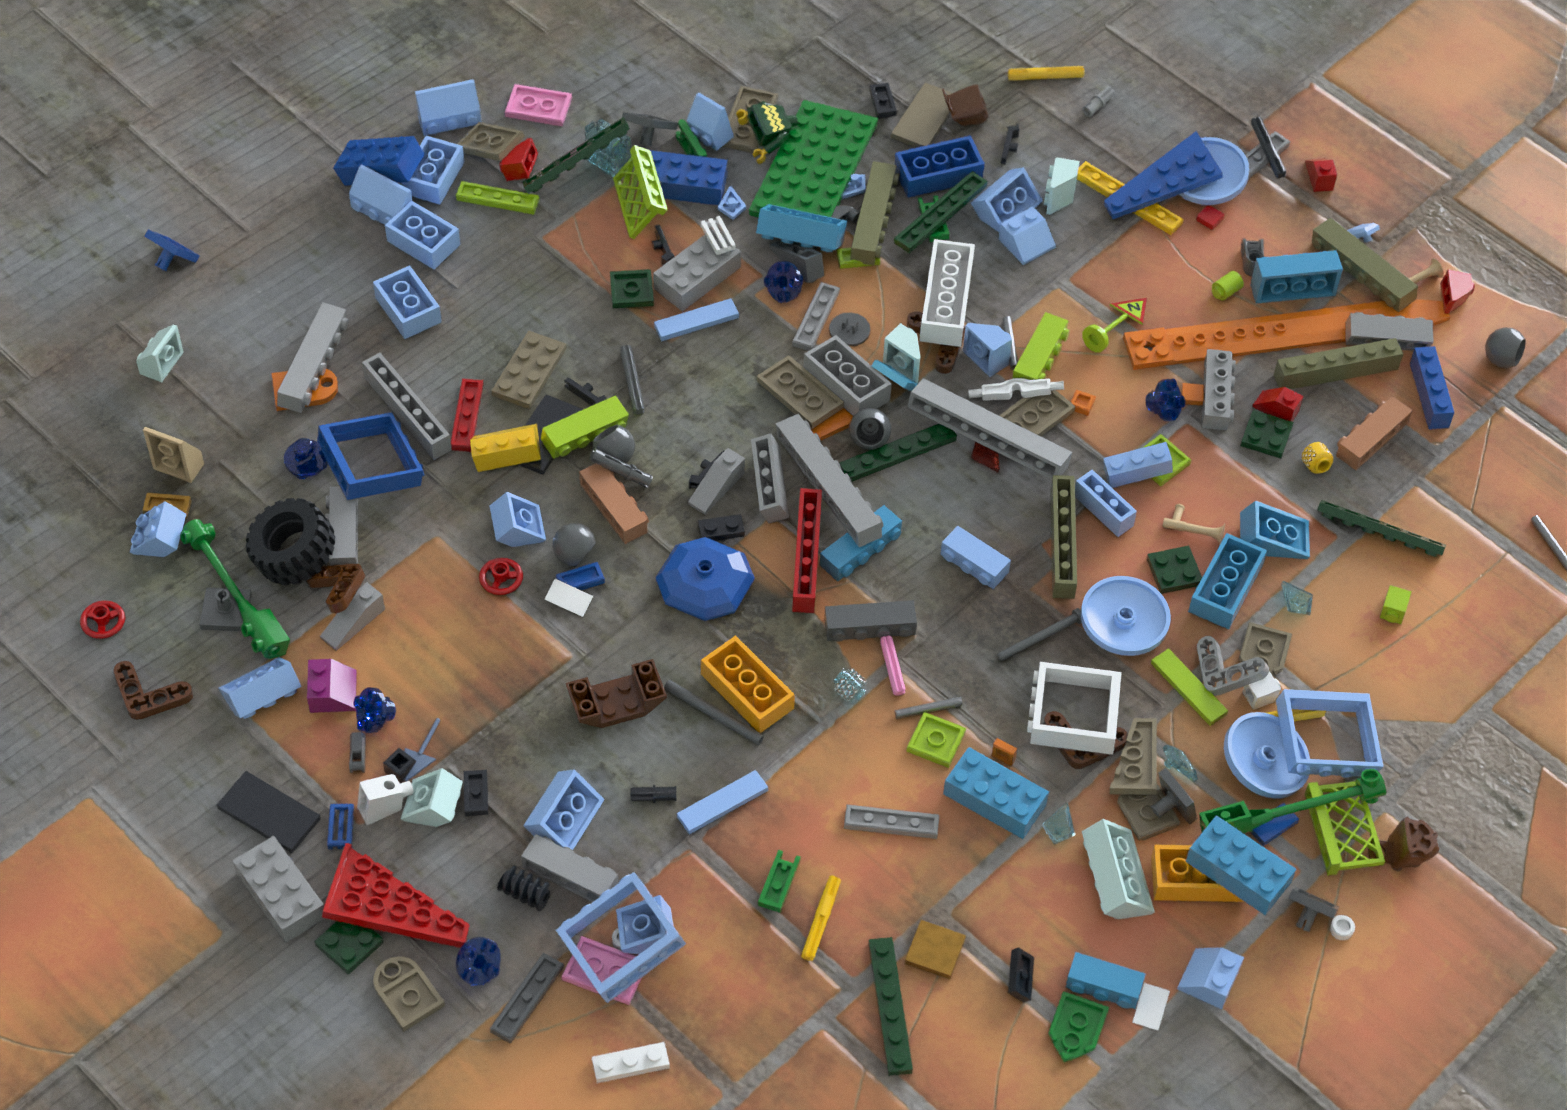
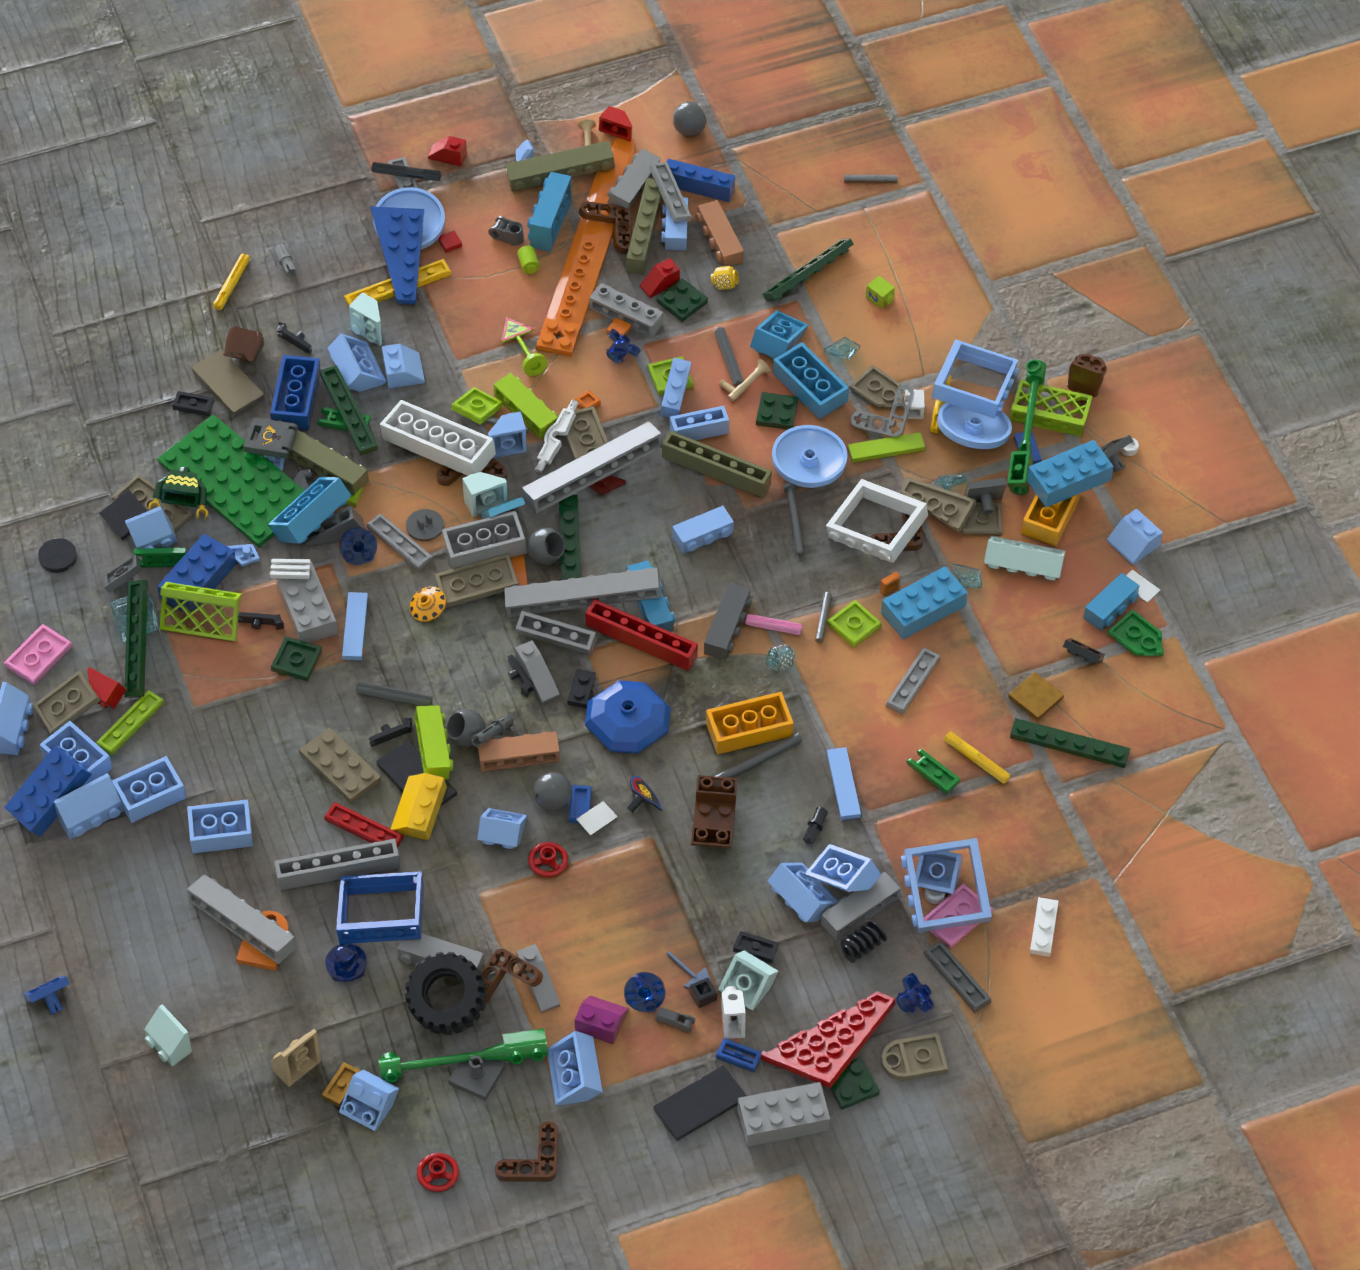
camera: 65 degrees left, 0 degrees up
none -> black tile [38,538,77,573]
none -> black tile [99,489,147,541]
none -> dark grey container [244,417,298,458]
none -> light orange dish [410,587,446,622]
none -> lime tile [451,387,504,425]
none -> reddish brown beam [579,201,632,254]
none -> shield [627,776,663,813]
none -> light grey tile [649,162,691,223]
none -> light blue brick [661,198,688,250]
none -> dark grey axle [715,327,744,386]
none -> light blue slope [805,844,881,892]

